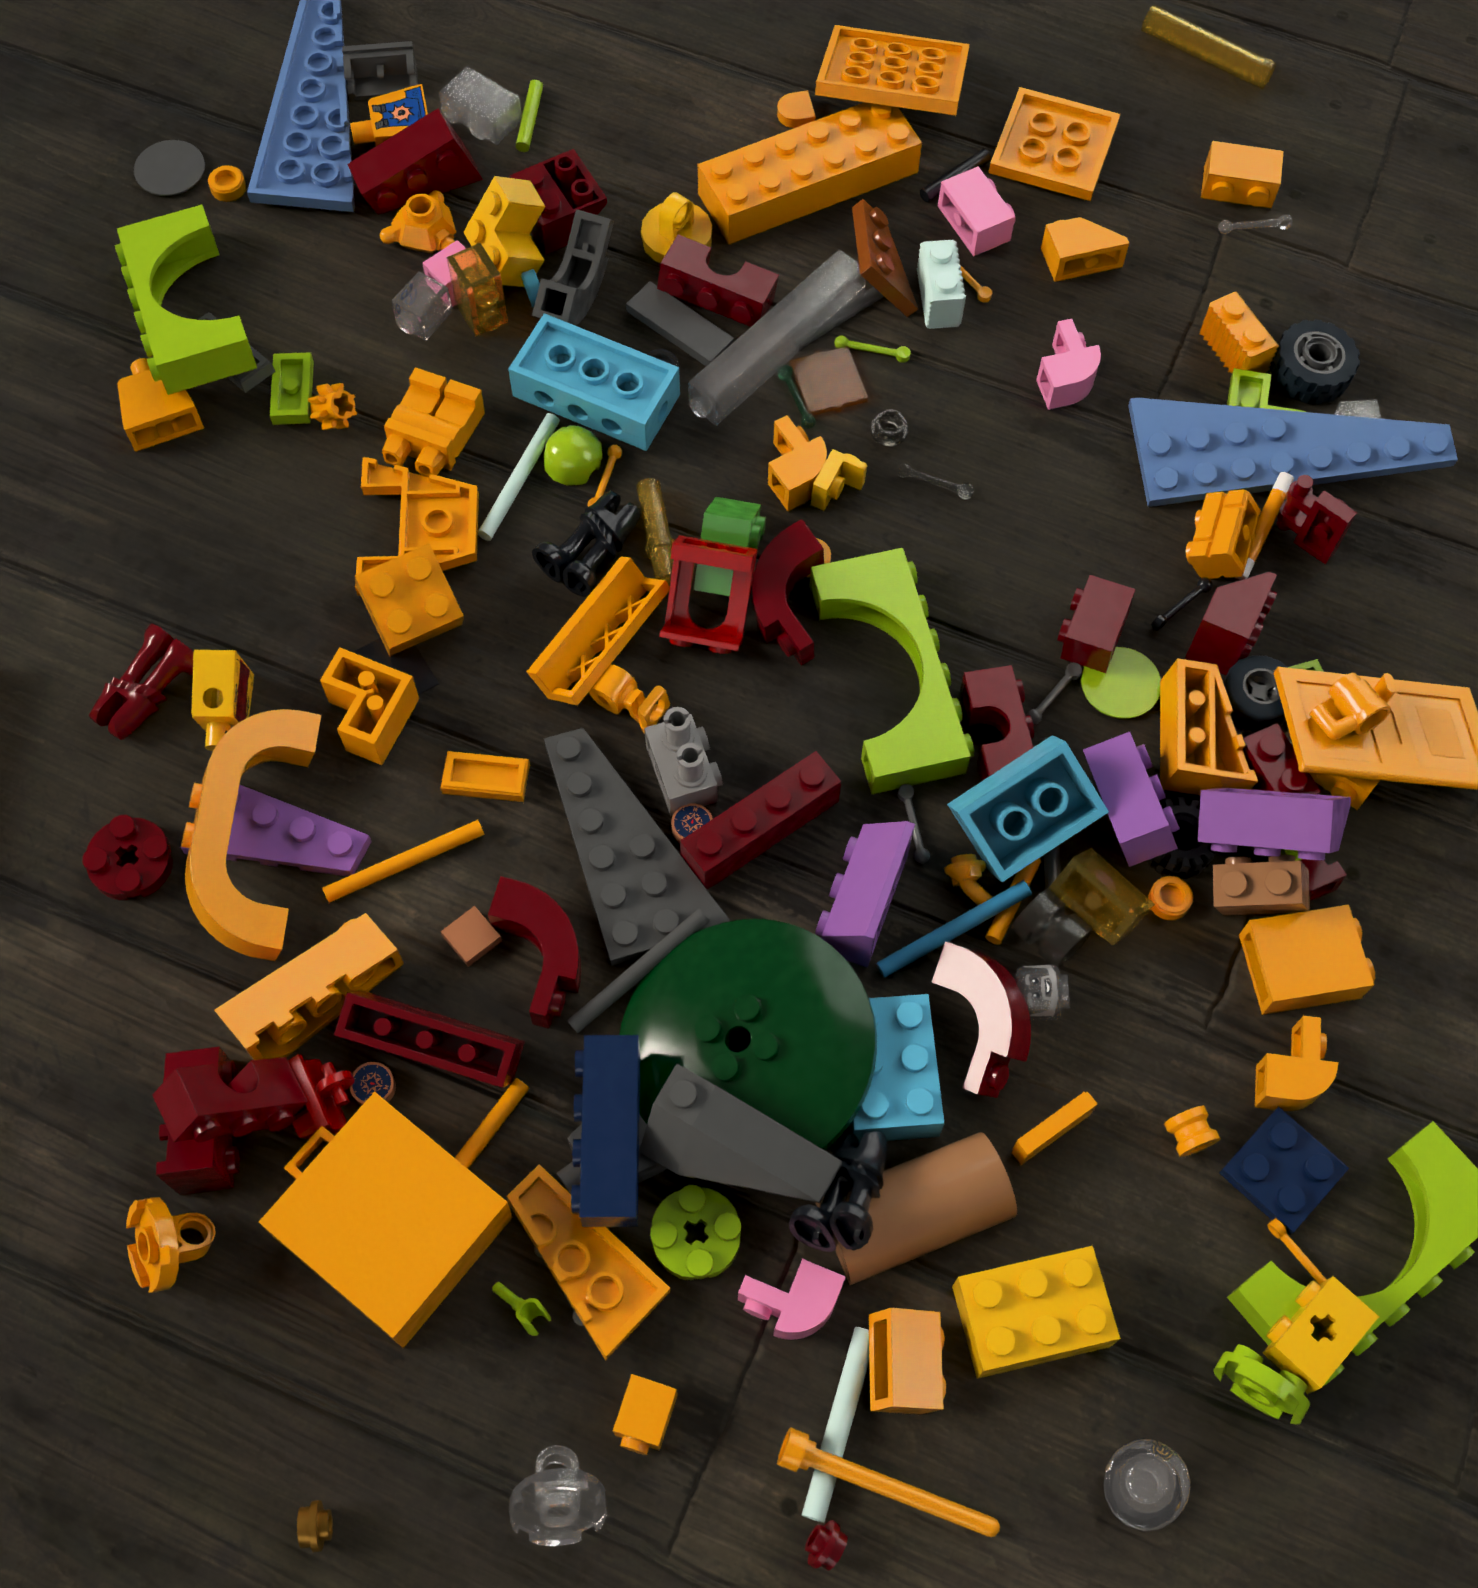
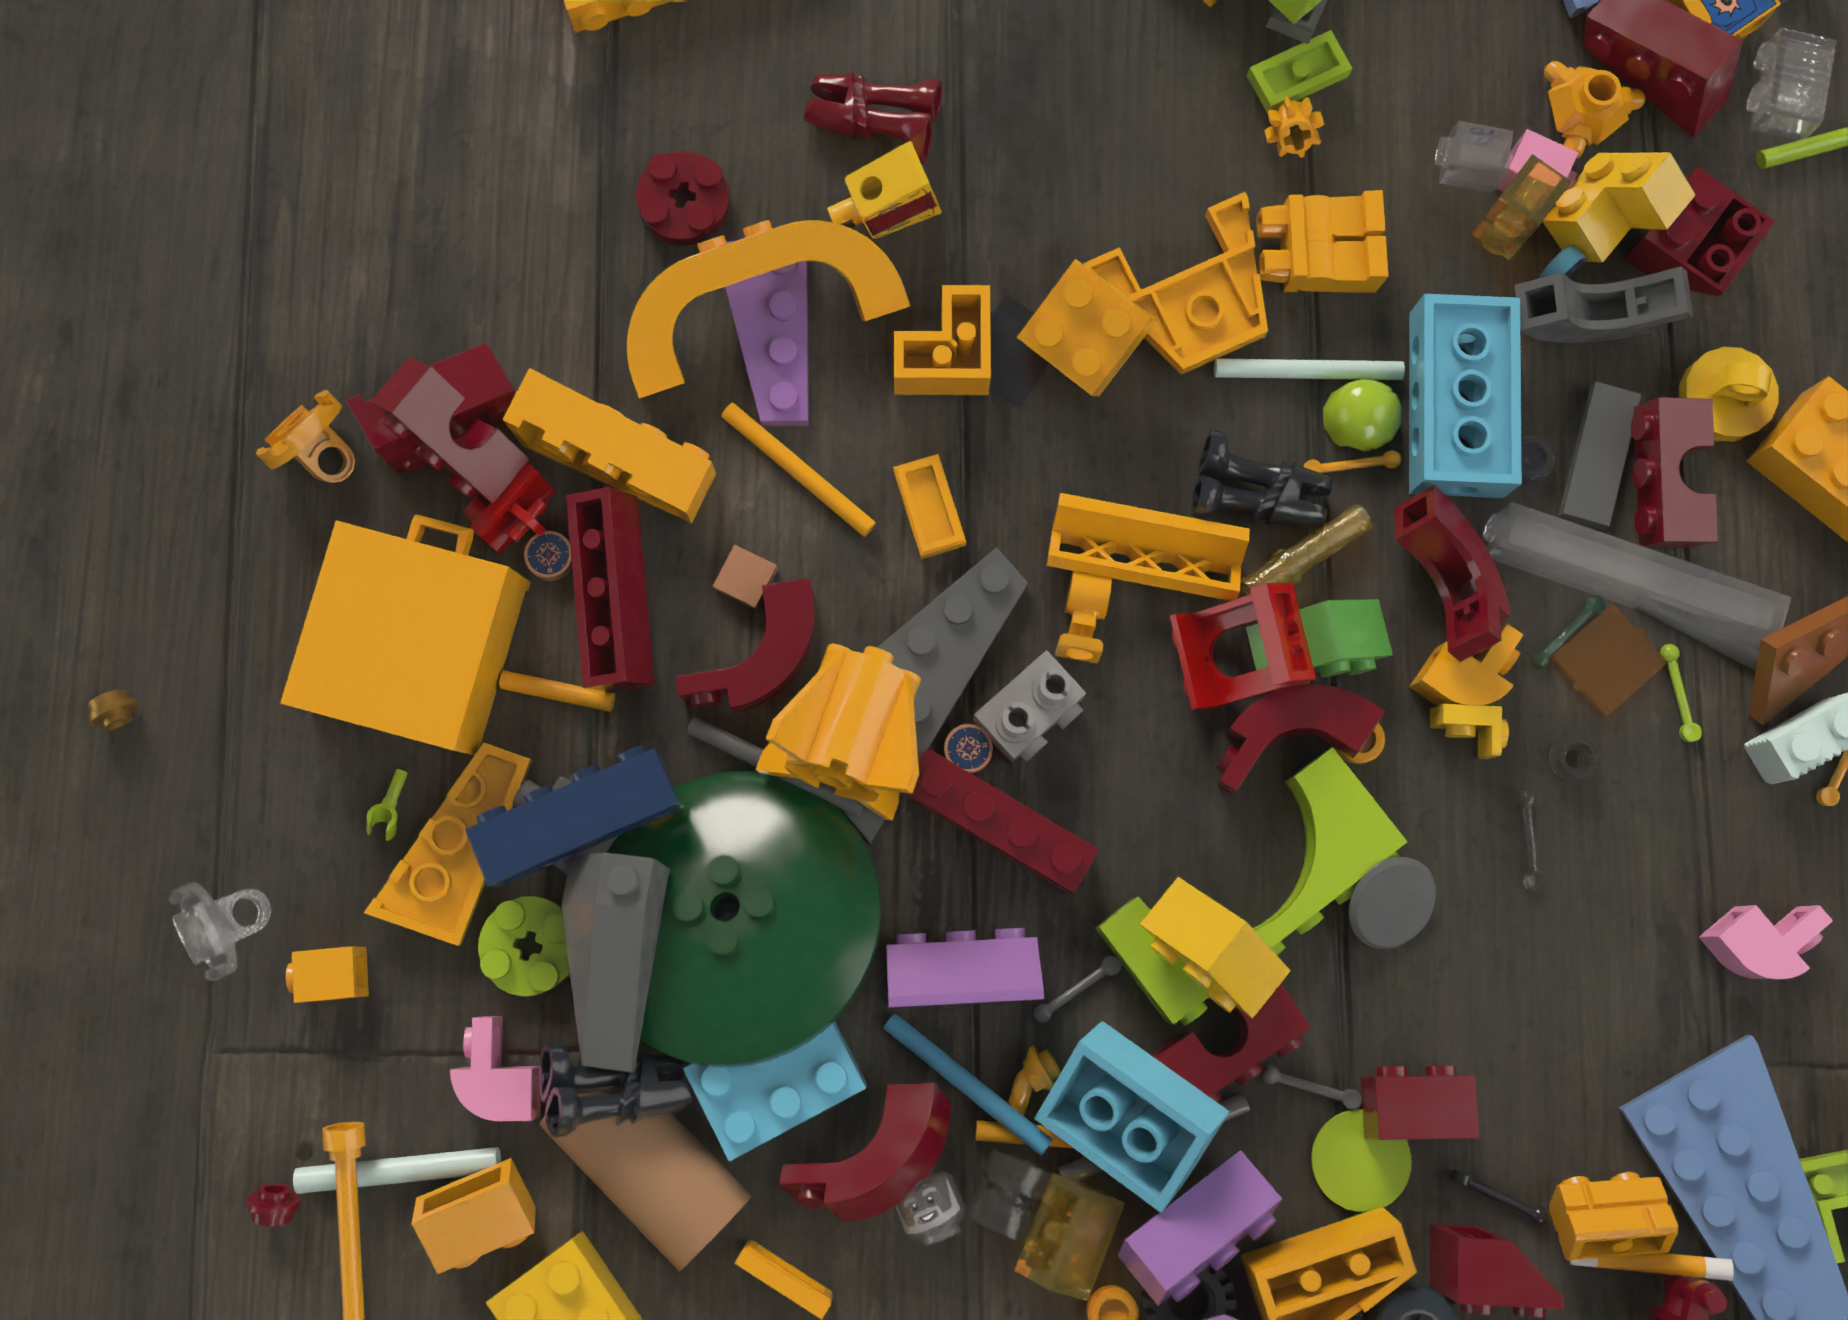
camera: 65 degrees right, 15 degrees up
none -> light orange brick [755,644,921,821]
none -> yellow brick [1140,877,1291,1018]
none -> dark grey piece [1349,857,1436,949]
none -> dark red arch [1395,485,1511,662]

